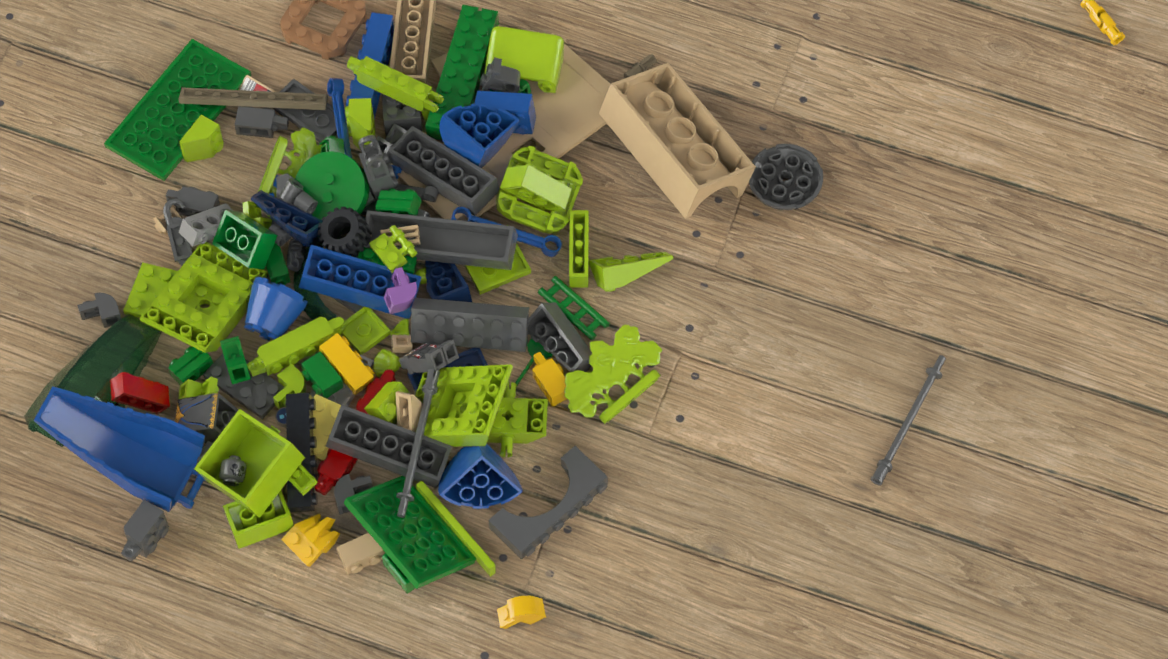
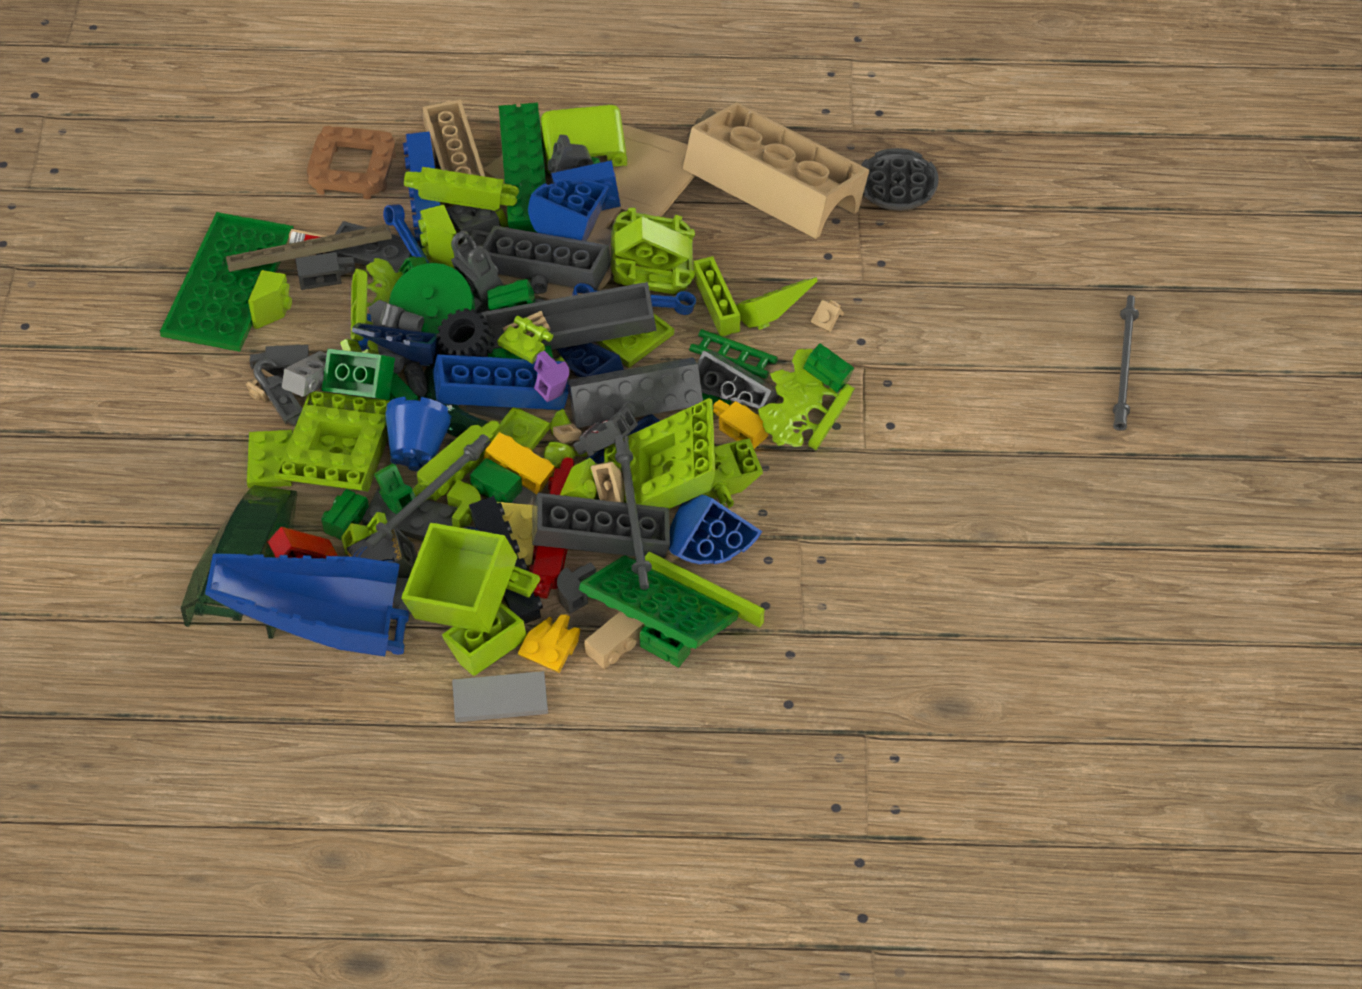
camera: 20 degrees left, 10 degrees down
dark grey brick [77,293,123,328] -> none
dark grey hinge [121,500,169,562] -> none
dark grey head [219,456,247,486] -> none
dark grey arch [488,446,608,560] -> none
yellow brick [497,596,546,629] -> none
none -> dark grey bar [365,434,491,549]
none -> light grey tile [452,671,548,723]
none -> green brick [803,343,854,393]
none -> tan bracket [811,300,844,332]

